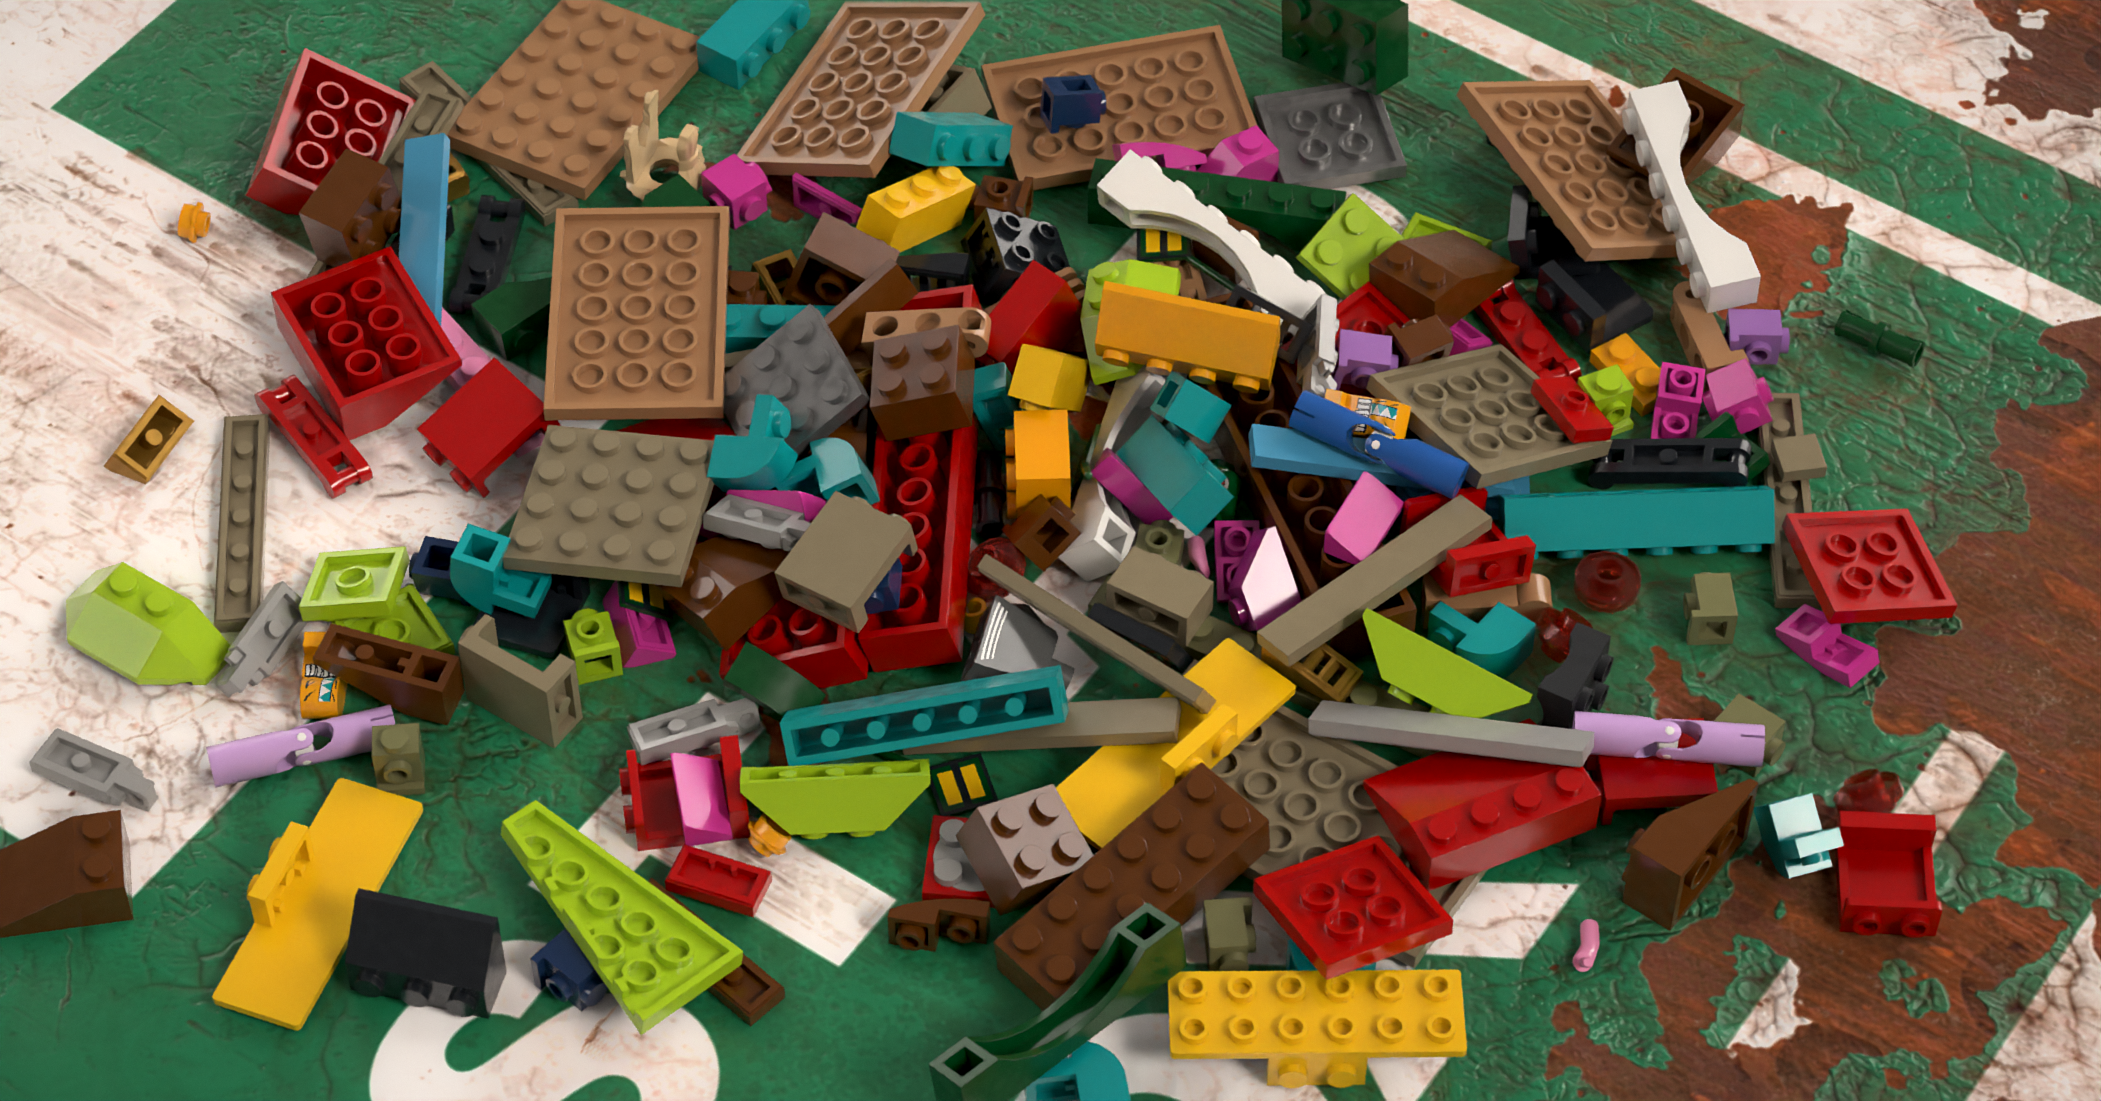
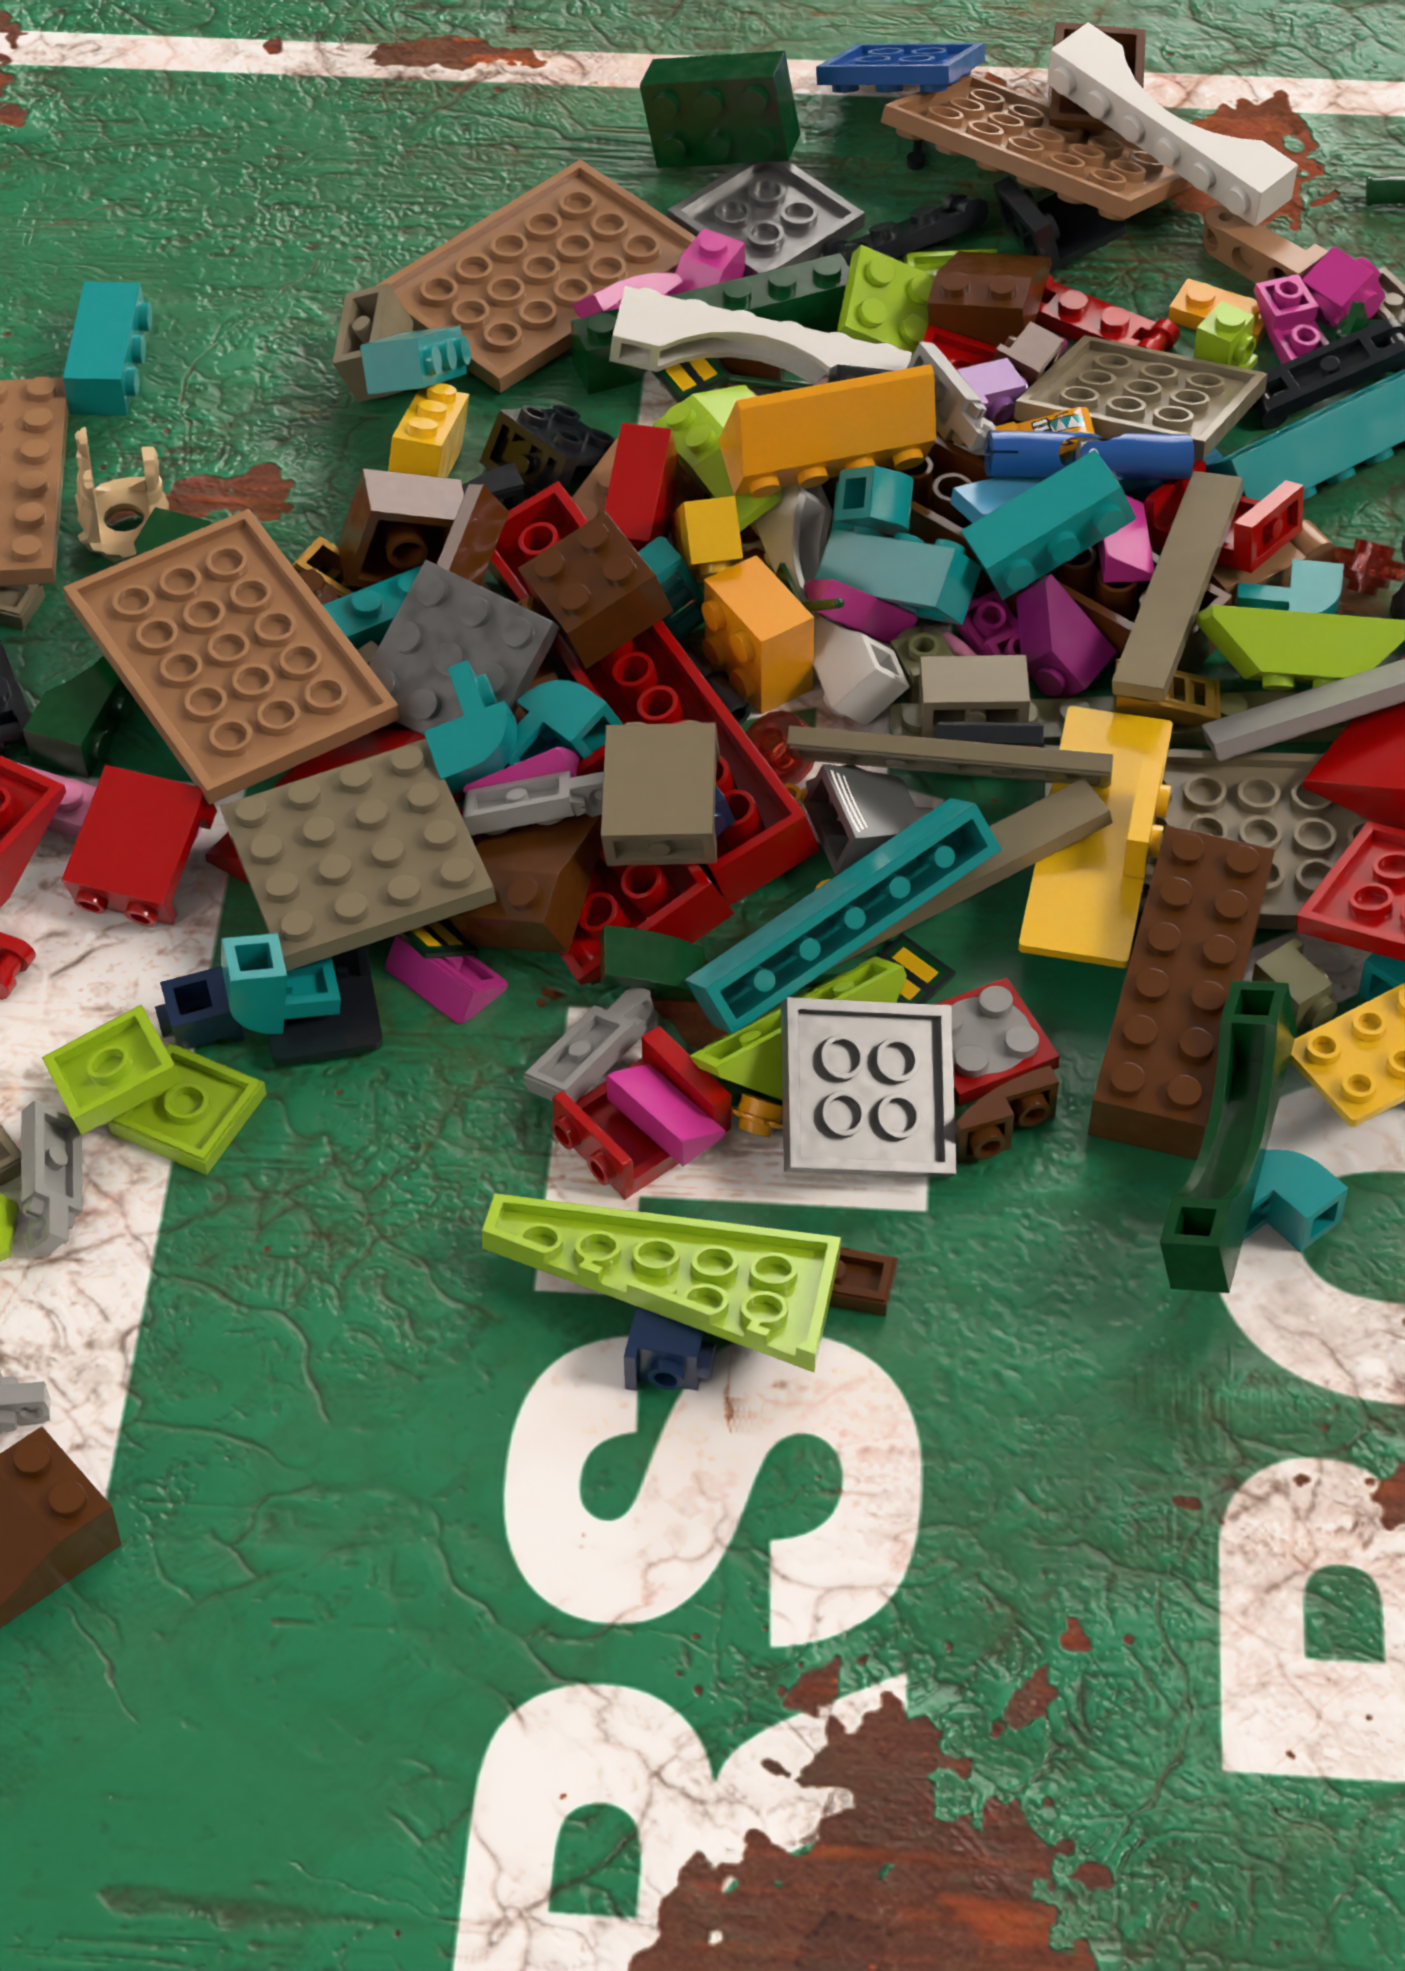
camera: 30 degrees left, 0 degrees up
lavender piece [206,704,395,788] -> none
yellow bracket [212,778,423,1031] -> none
light orange leg [300,632,348,719] -> none
reddish brown slope [313,623,465,726] -> none
black slope [345,888,507,1019] -> none
olive brick [372,723,425,795] -> none
dark tan panel [458,614,583,749] -> none
lime brick [564,608,623,685] -> none
red plate [665,844,772,918] -> none
dark pink brick [701,153,772,230] -> none
medium nougat plate [737,2,986,178] -> none
dark pink slope [792,173,863,224] -> none
medium nougat leg [861,307,991,366] -> none
brick [955,784,1093,916] -> none
reddish brown brick [968,175,1033,223] -> none
reddish brown brick [1001,494,1081,572] -> none
dark blue brick [1040,75,1107,133] -> none
red plate [1530,376,1614,444] -> none
black bracket [1535,260,1654,354] -> none
clear red plate [1574,551,1641,613] -> none
medium lavender brick [1723,309,1790,365] -> none
none -> plate [781,997,956,1178]
none -> blue plate [816,43,985,93]
none -> black plate [822,192,989,268]
none -> teal brick [961,449,1137,600]

